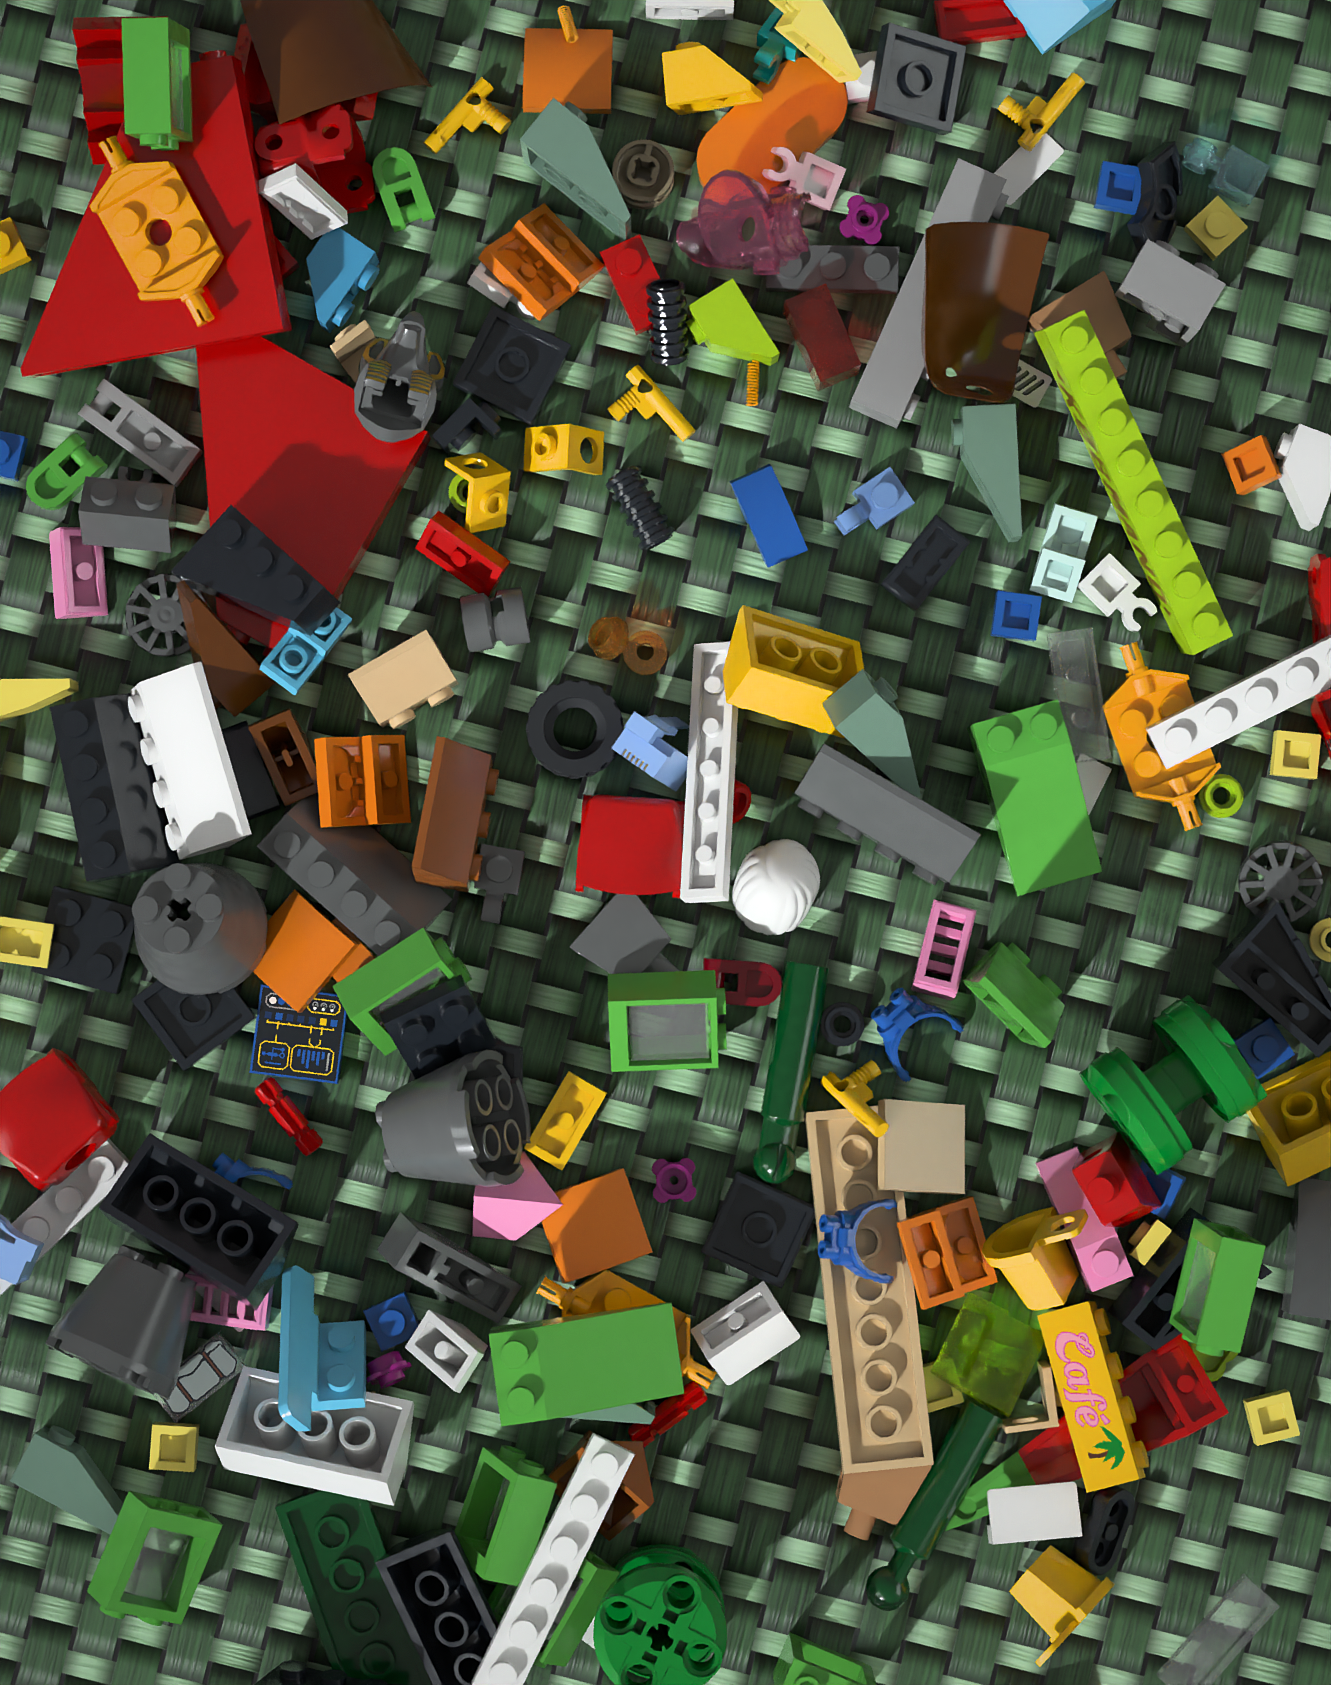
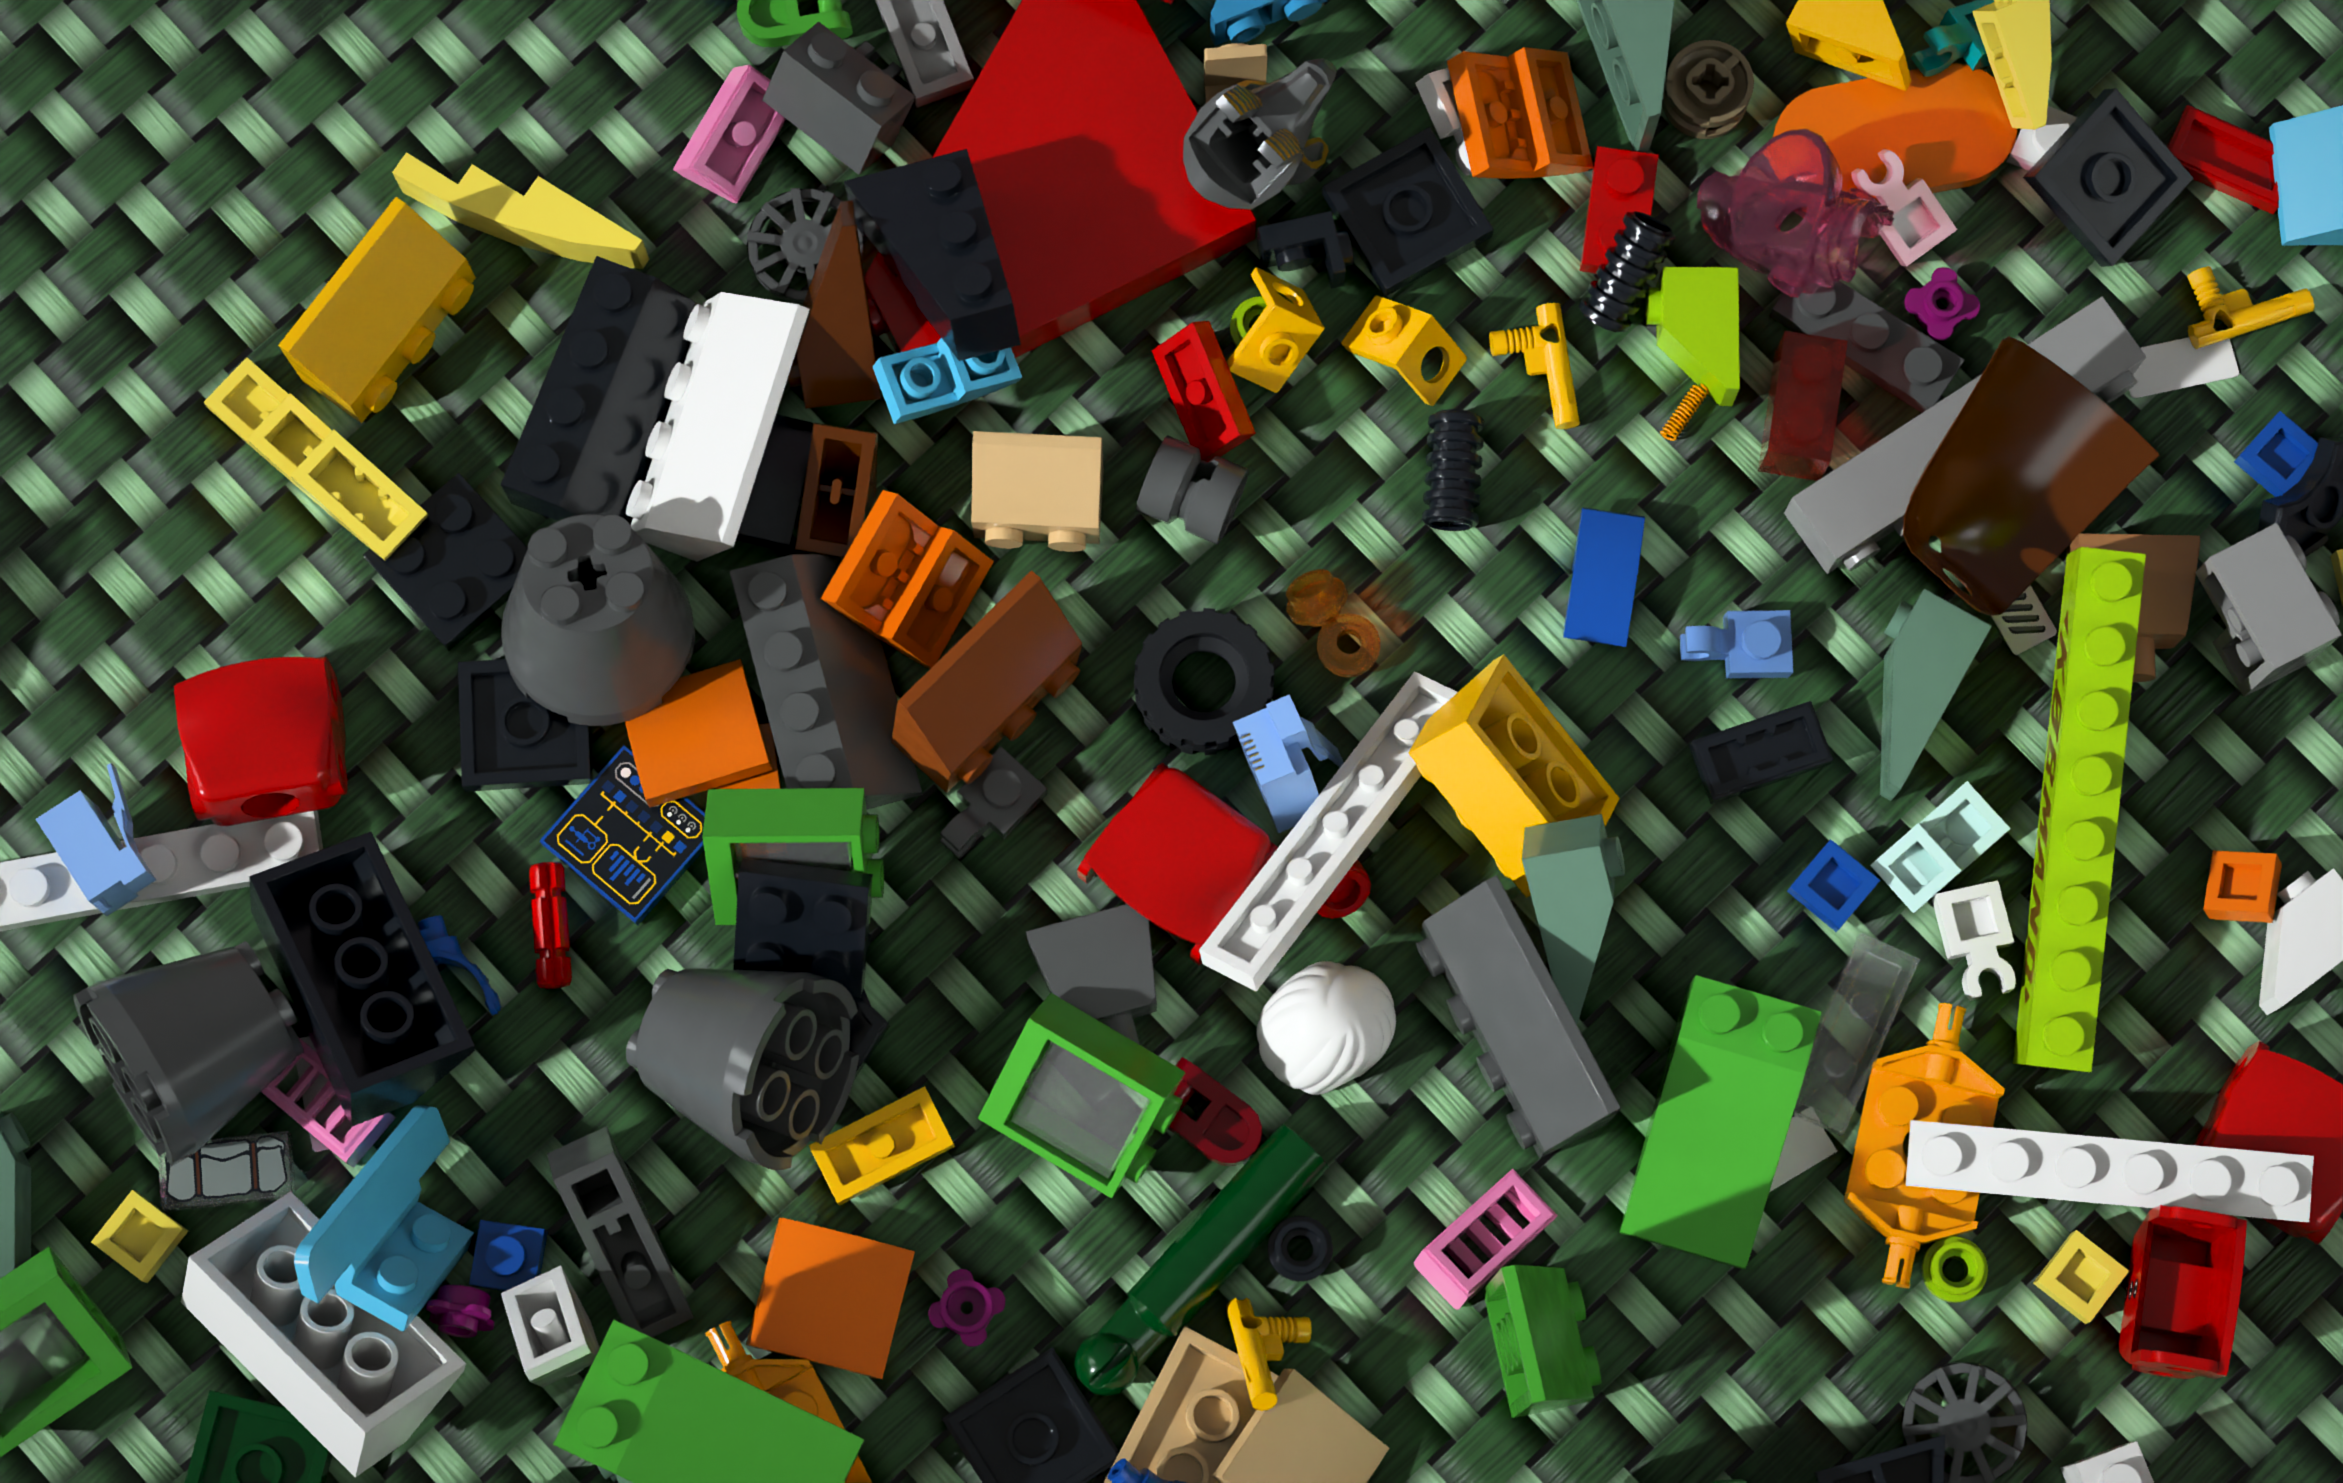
camera: 35 degrees right, 10 degrees down
bright pink slope [472,1151,563,1240] -> none
blue helmet [871,988,964,1082] -> none

